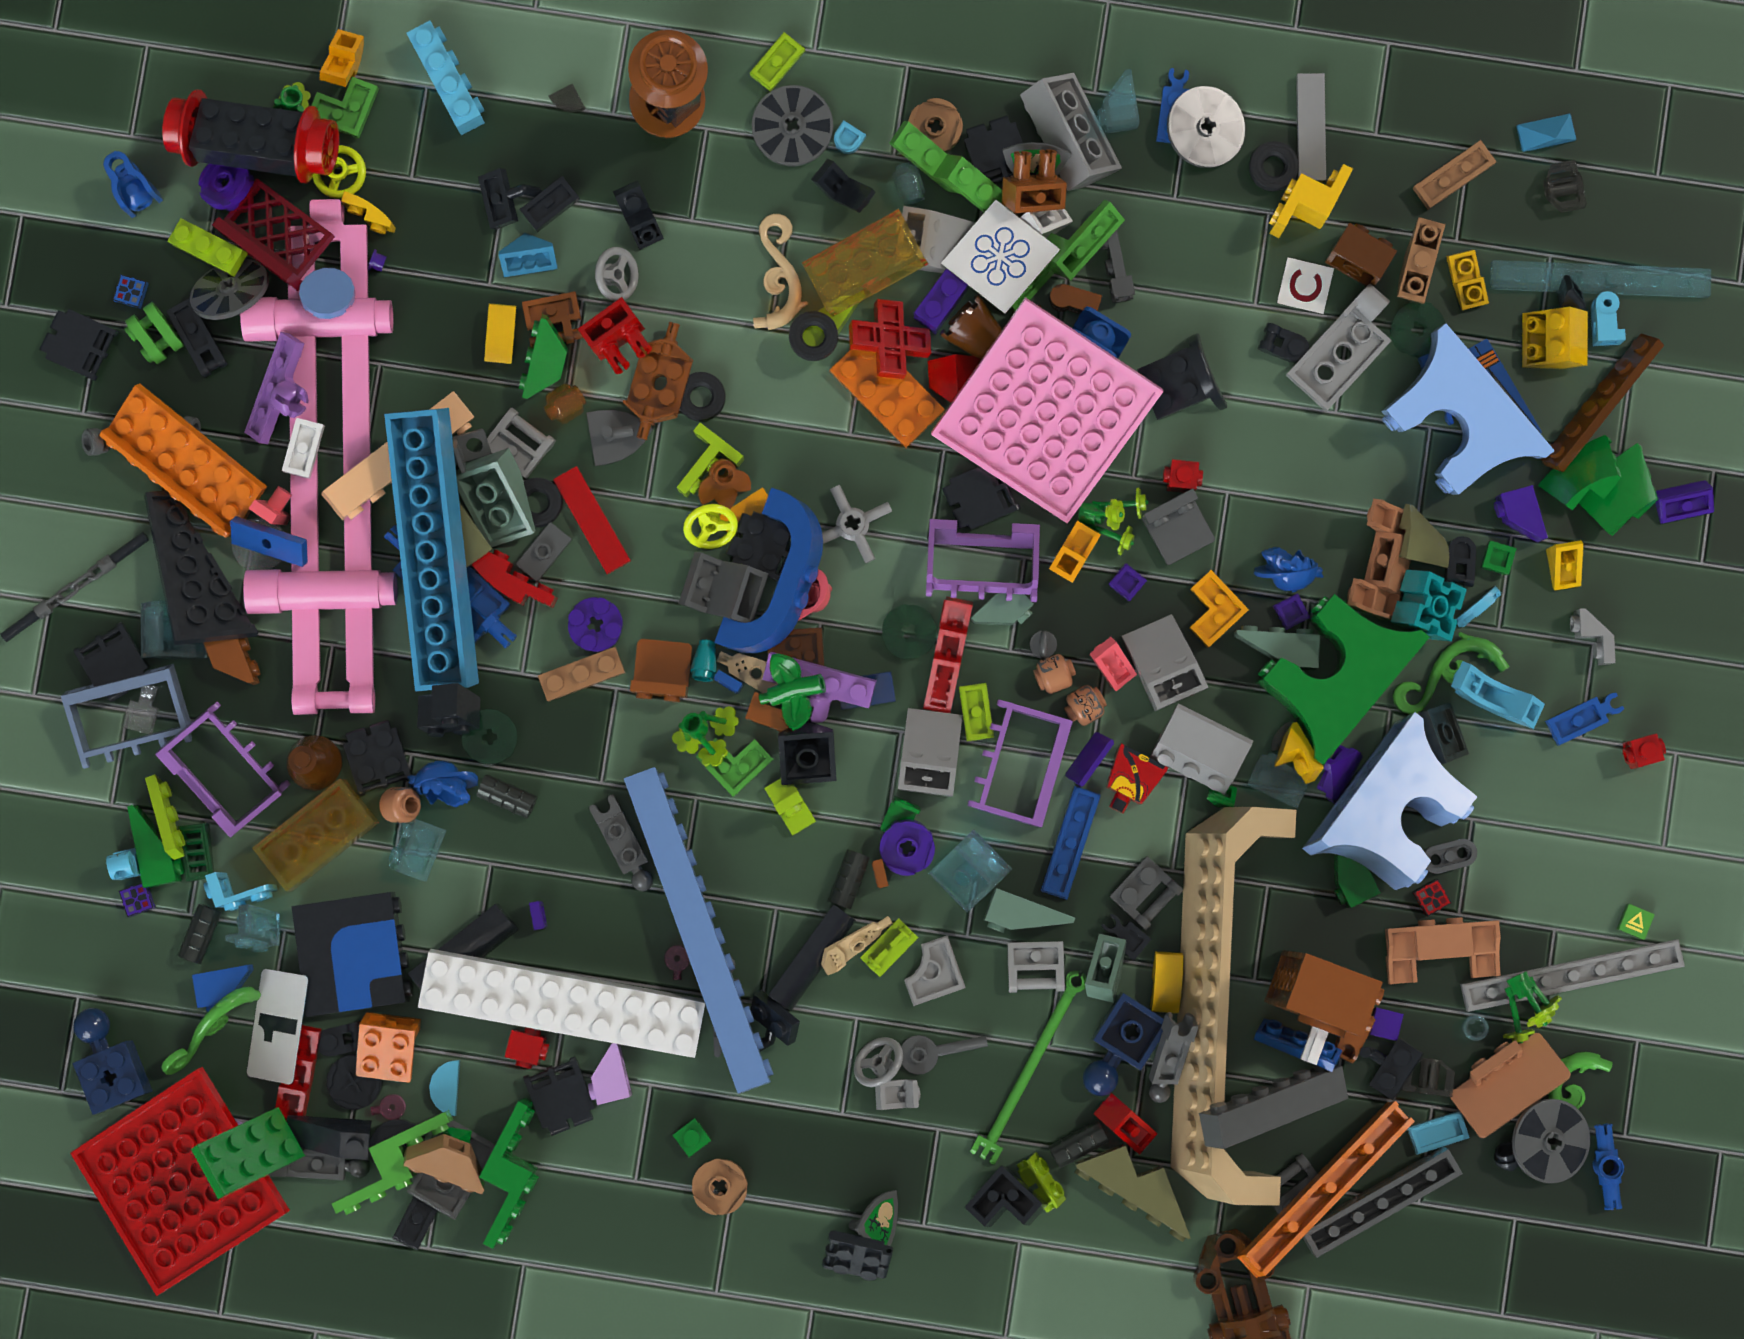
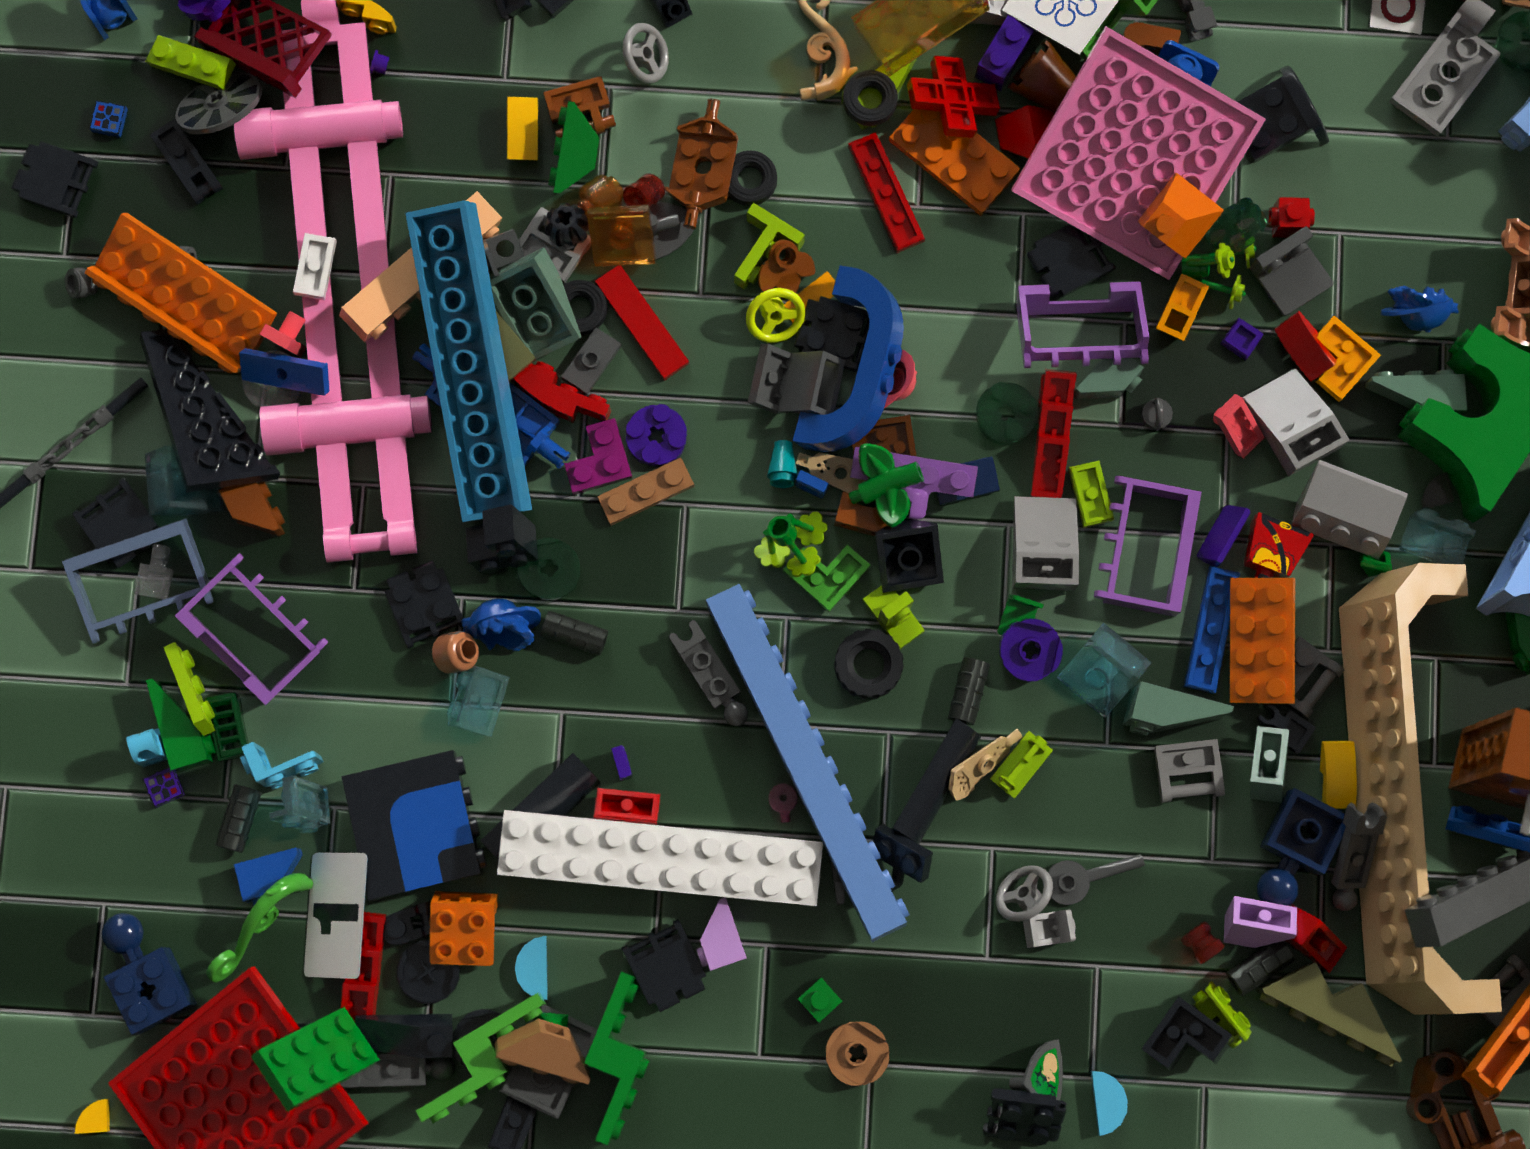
camera: 10 degrees left, 5 degrees down
bright green brick [124,302,185,365] -> none
medium lavender plate [245,332,309,444] -> none
clear yellow brick [252,778,380,892] -> none
reddish brown cone [287,735,343,790] -> none
medium blue tile [299,268,355,319] -> none
clear pink piece [370,1094,406,1120] -> none
dark azure slope [499,233,558,277] -> none
red brick [504,1027,550,1069] -> none
red brick [578,297,652,374] -> none
dark orange bracket [630,639,692,702] -> none
light grey bar [822,485,892,564] -> none
dark orange tile [872,859,889,888] -> none
light grey tile [904,935,966,1006] -> none
bright green hinge [969,970,1086,1165] -> none
nougat head [1033,654,1076,694] -> none
nougat head [1064,685,1107,726] -> none
black plate [1258,323,1309,363] -> none
dark purple tile [1272,593,1311,631] -> none
yellow slope [1274,722,1324,784] -> none
dark purple slope [1317,745,1363,804] -> none
none -> yellow tile [75,1099,110,1134]
none -> black piece [544,203,590,249]
none -> magenta plate [564,418,632,495]
none -> clear orange tile [587,205,656,267]
none -> red slope [594,788,660,825]
none -> clear red wheel [623,173,665,214]
none -> black tyre [834,628,904,700]
none -> red tile [848,132,925,253]
none -> medium azure tile [1091,1071,1128,1136]
none -> orange slope [1137,172,1224,259]
none -> clear red wheel [1180,920,1225,965]
none -> clear green plate [1206,197,1267,253]
none -> lavender slope [1224,896,1297,948]
none -> orange plate [1230,578,1295,704]
none -> red slope [1275,311,1337,382]

